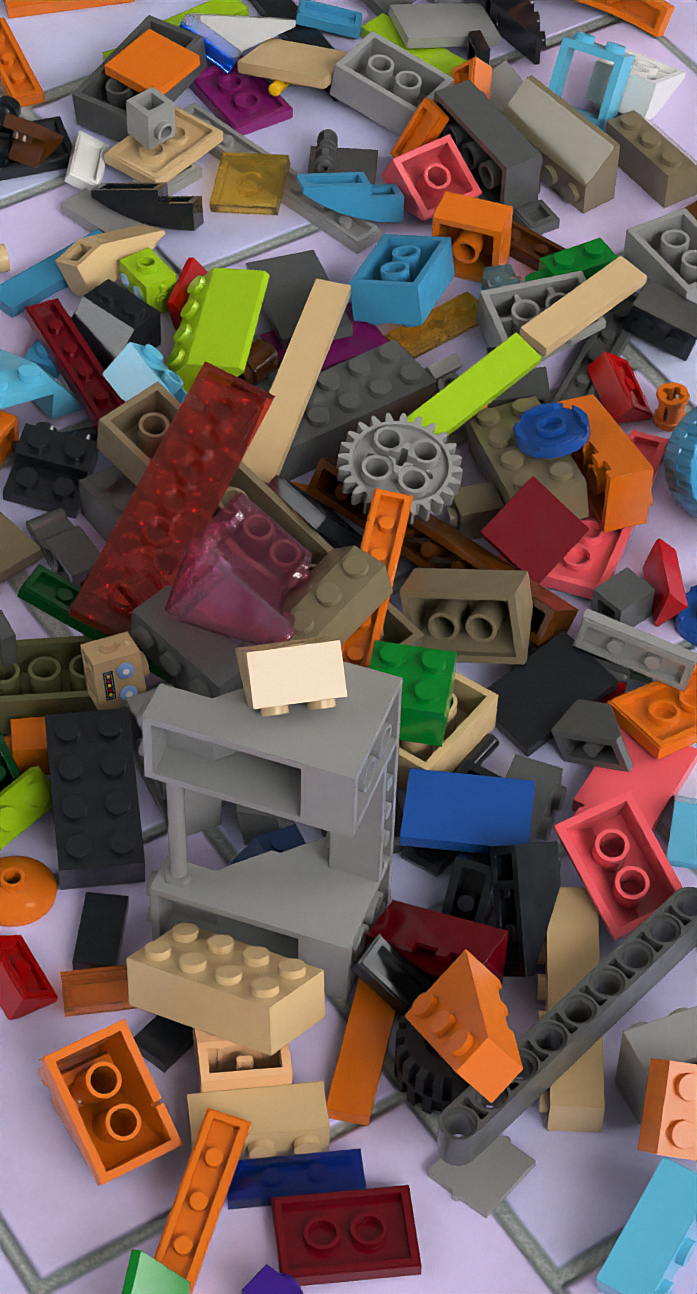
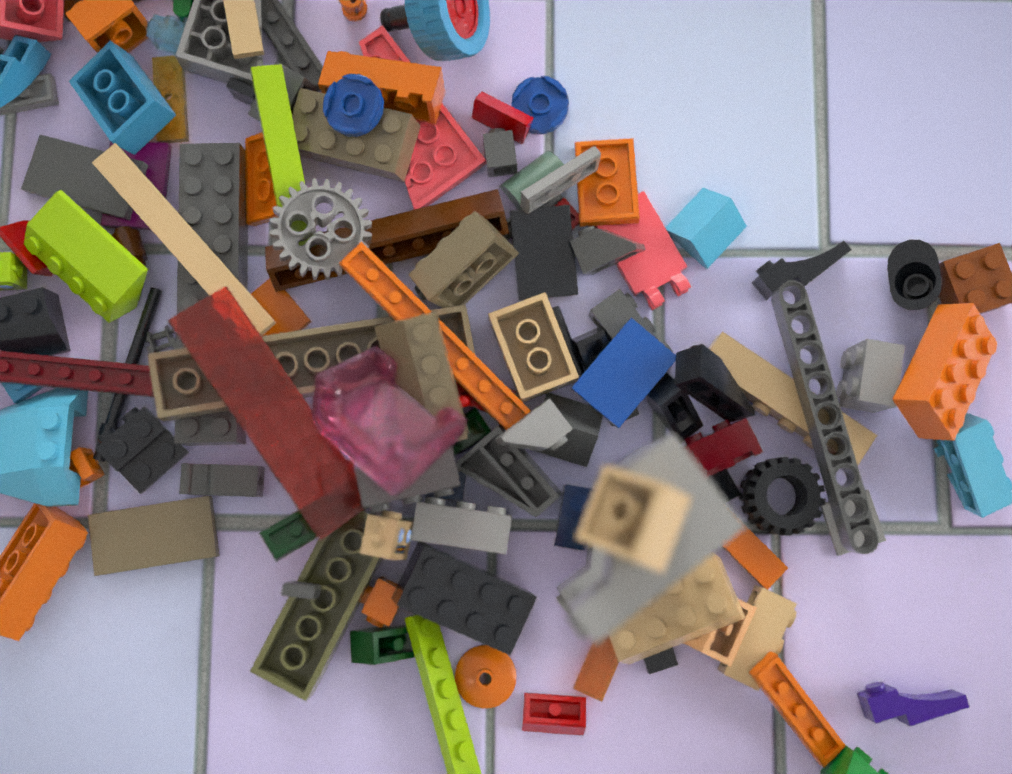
camera: 55 degrees left, 35 degrees up
orange piece [38,1019,183,1186] -> none
black tile [72,892,129,974] -> none
medium azure slope [103,342,209,425] -> none
clear blue tile [227,1148,366,1210] -> none
black tile [268,475,363,548] -> none
dark red tile [271,1185,422,1286] -> none
green brick [369,640,457,747] -> none
orange wedge [404,949,523,1104] -> none
light grey tile [425,352,464,394] -> none
dark tan brick [444,481,504,540] -> none
dark red tile [478,476,590,584] -> none
coral slope [553,790,683,941] -> none
red slope [587,352,653,423] -> none

